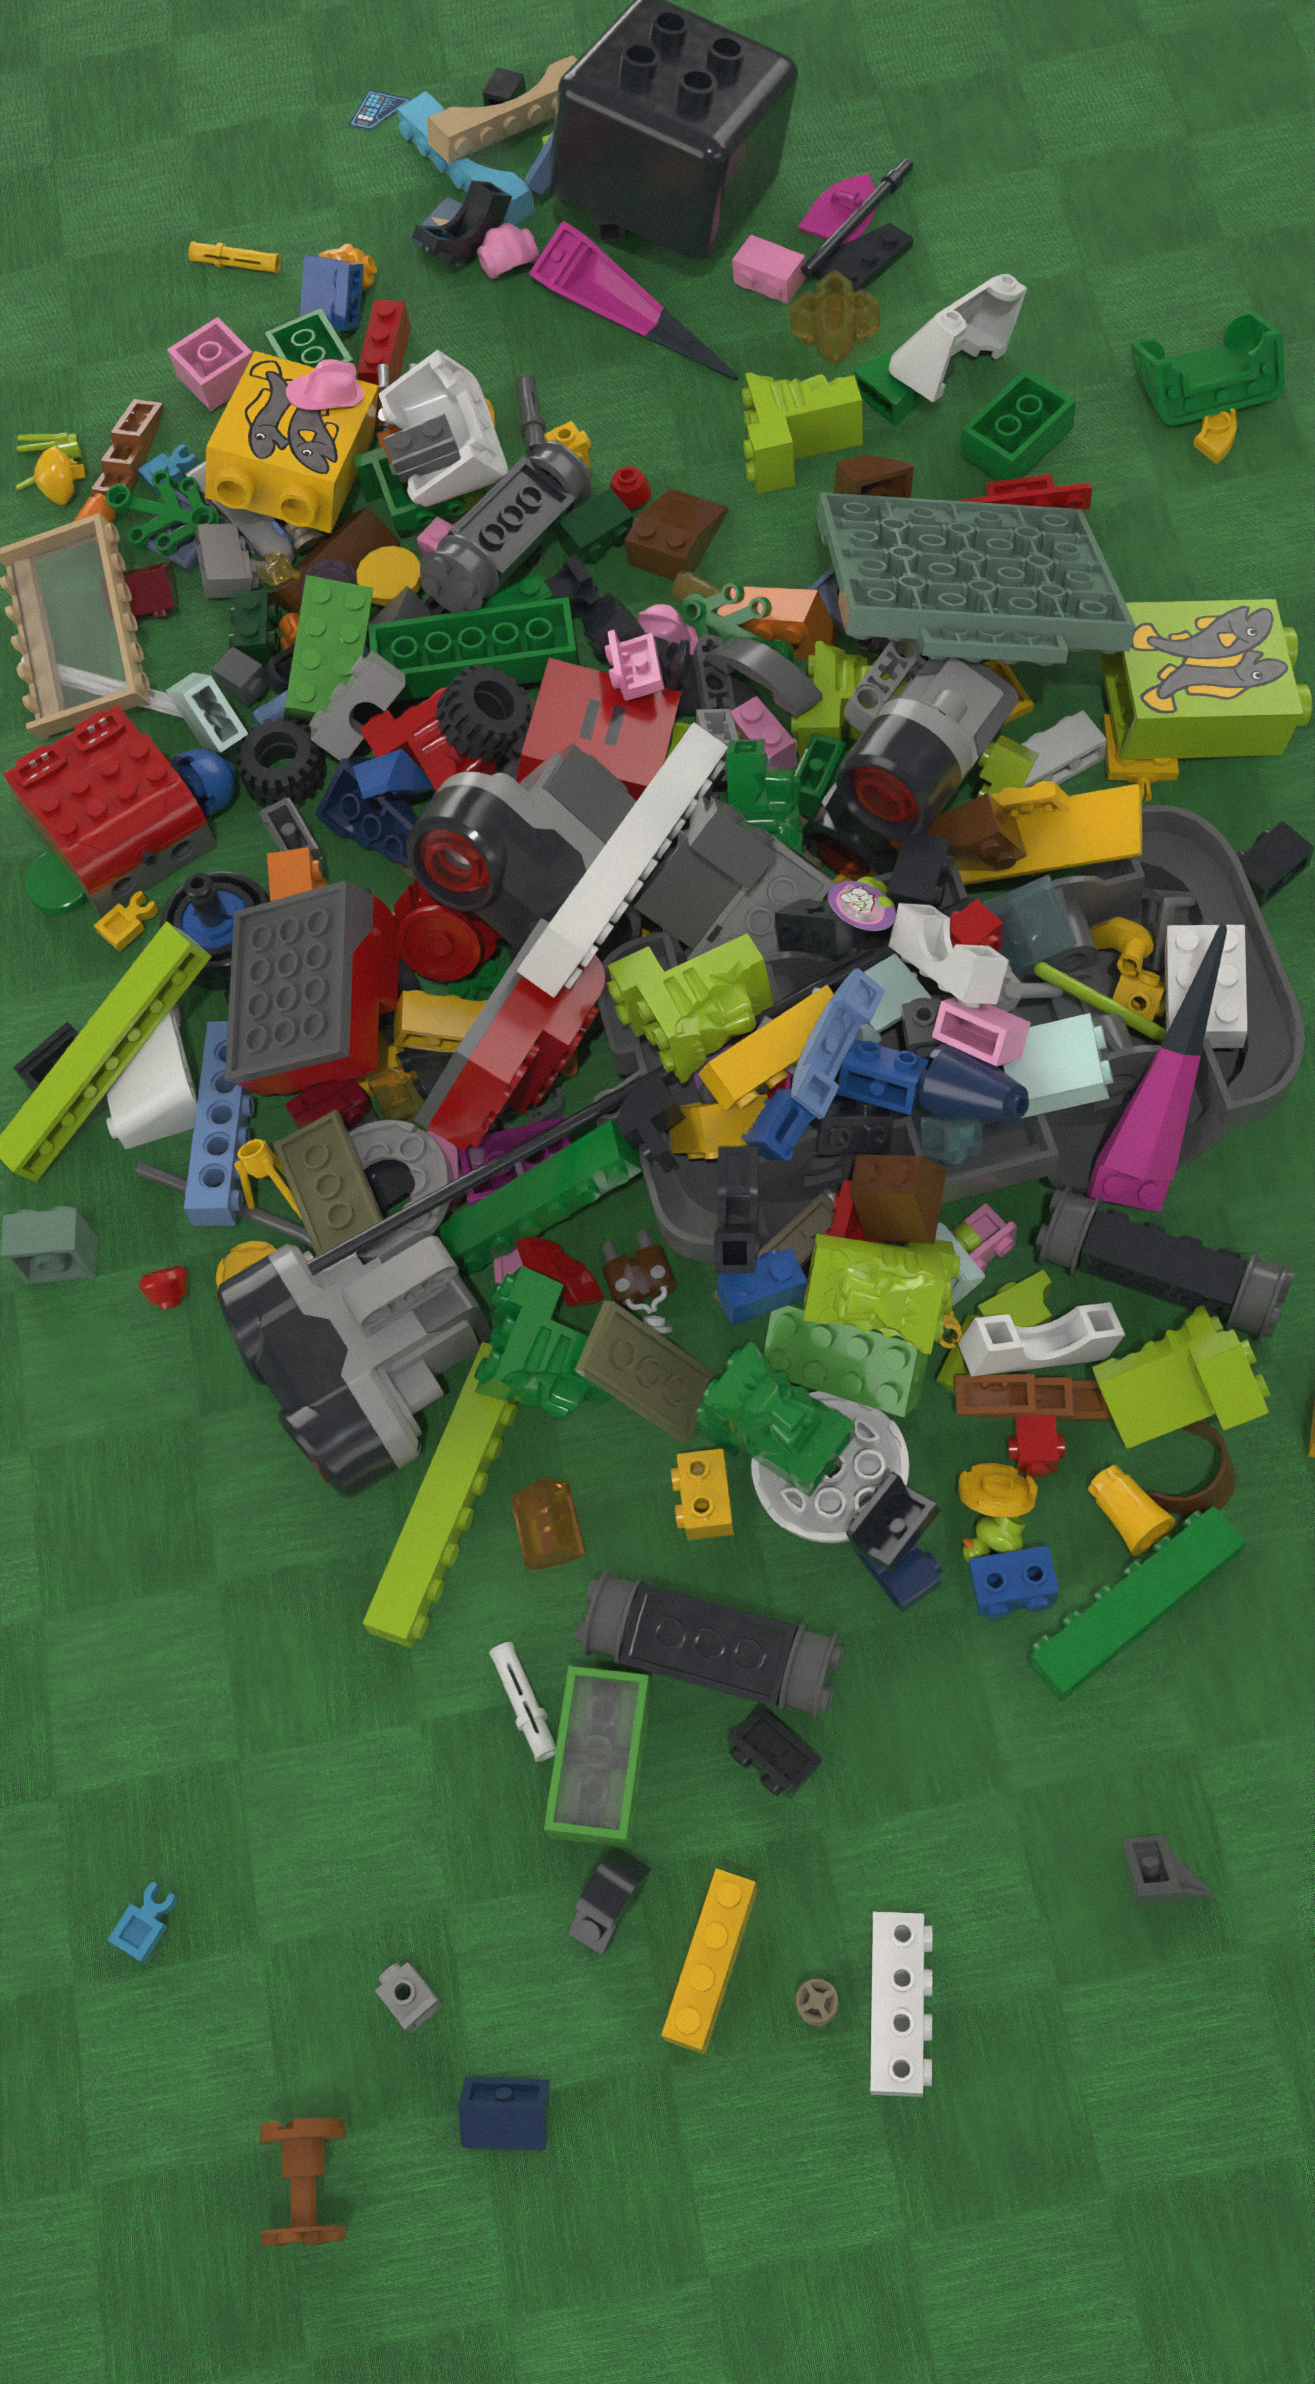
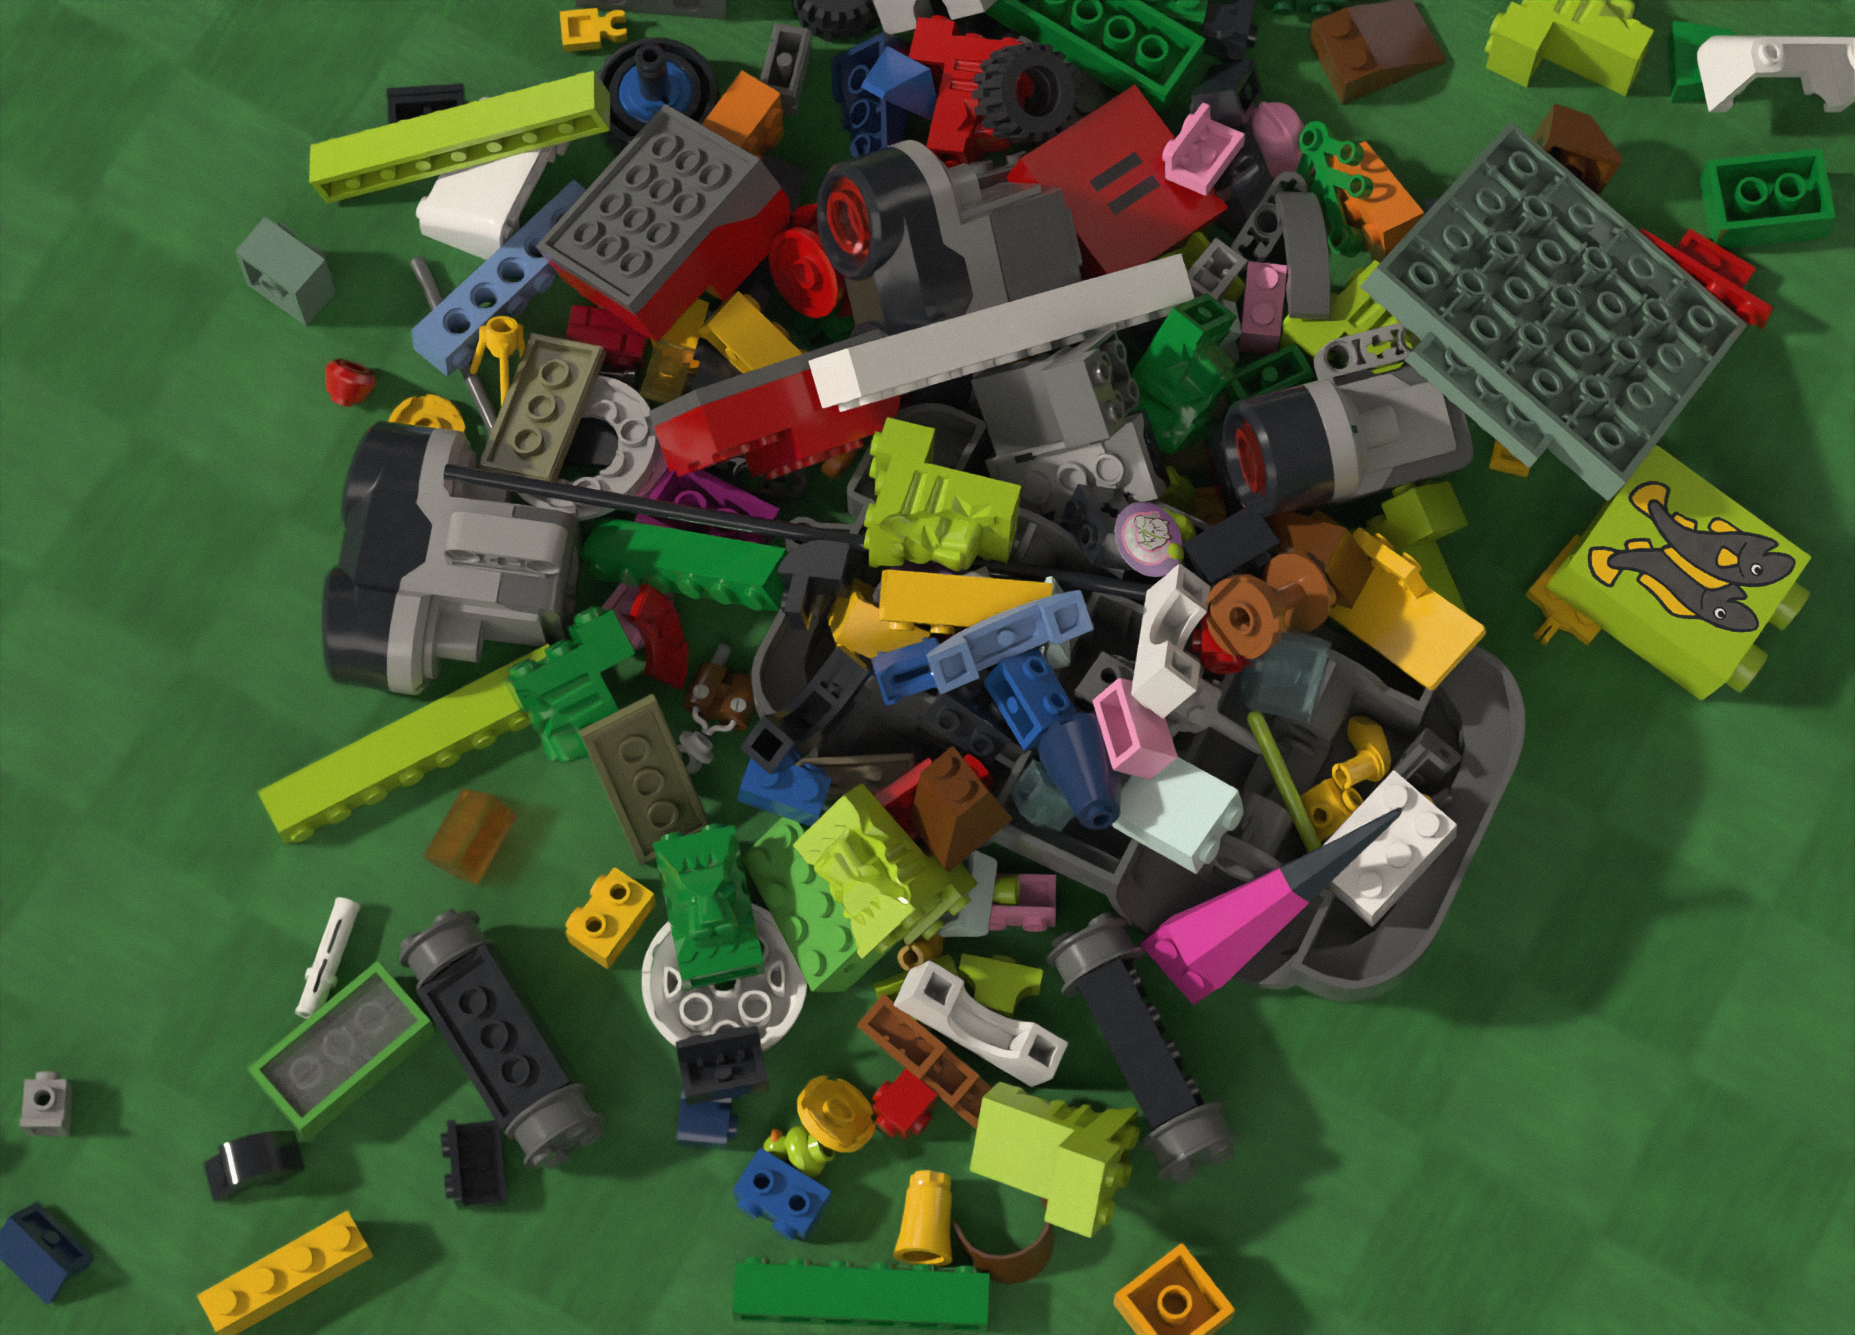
camera: 30 degrees right, 5 degrees up
clear yellow cone [671,570,722,602] -> none
light aqua piece [864,953,931,1033] -> none
white brick [1021,710,1107,787] -> none
black brick [1237,821,1314,908] -> none
none -> dark orange piece [1206,551,1336,659]

